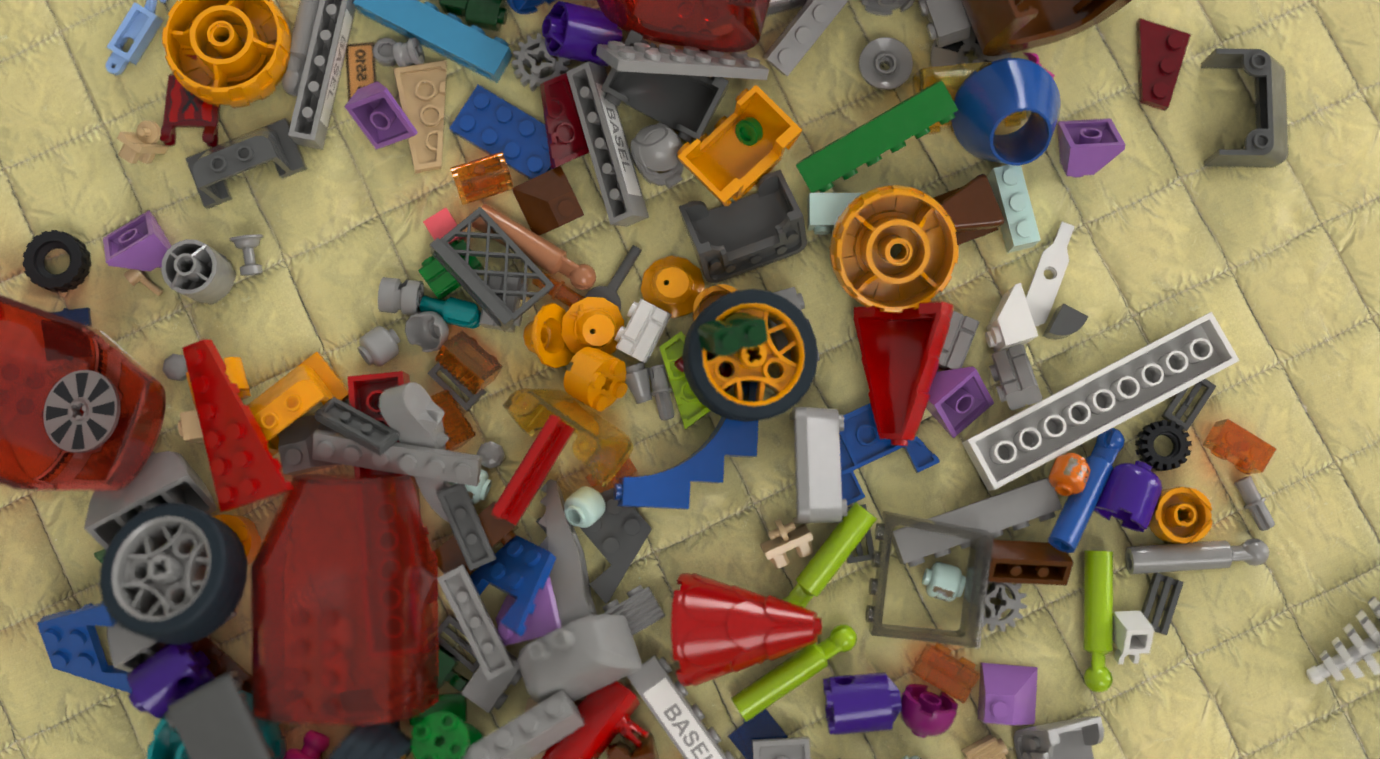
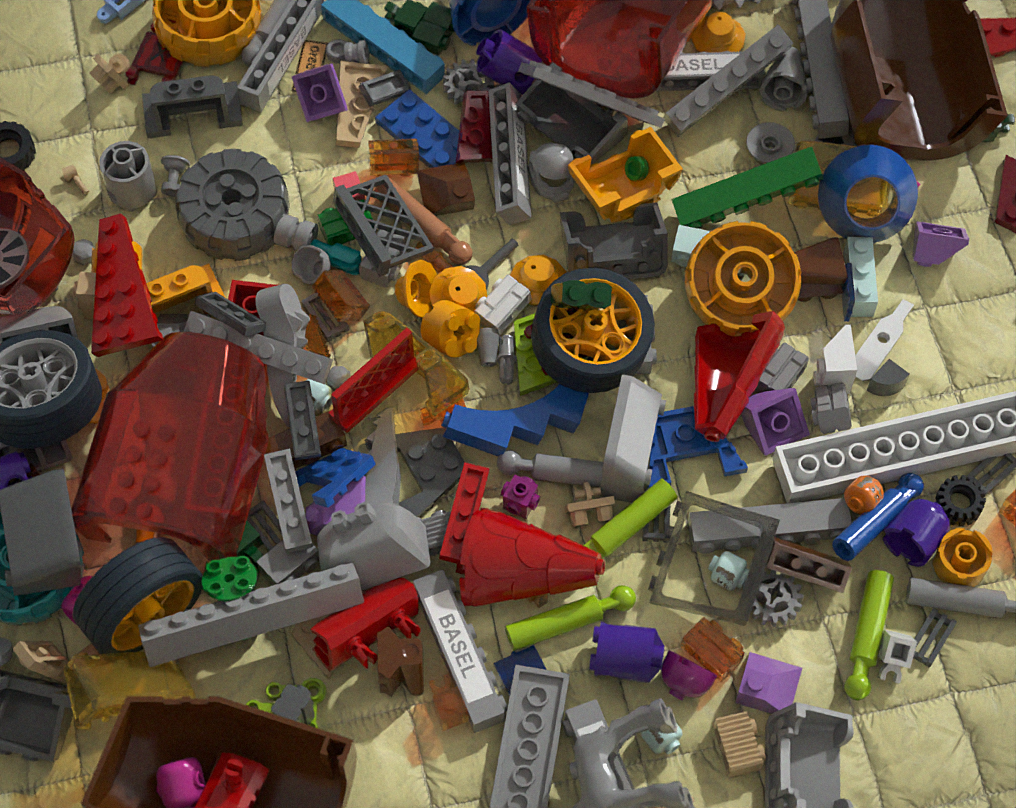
camera: 10 degrees right, 20 degrees down
medium lavender slope [103,210,172,271] -> none
light grey head [357,326,400,367] -> none
light aqua head [564,486,606,528] -> none
none -> dark grey wheel [176,149,290,261]
none -> dark grey tile [358,69,411,107]
none -> red fence [439,462,490,575]
none -> light grey piece [497,450,604,488]
none -> magenta brick [500,474,541,519]
none -> piece [842,263,855,322]

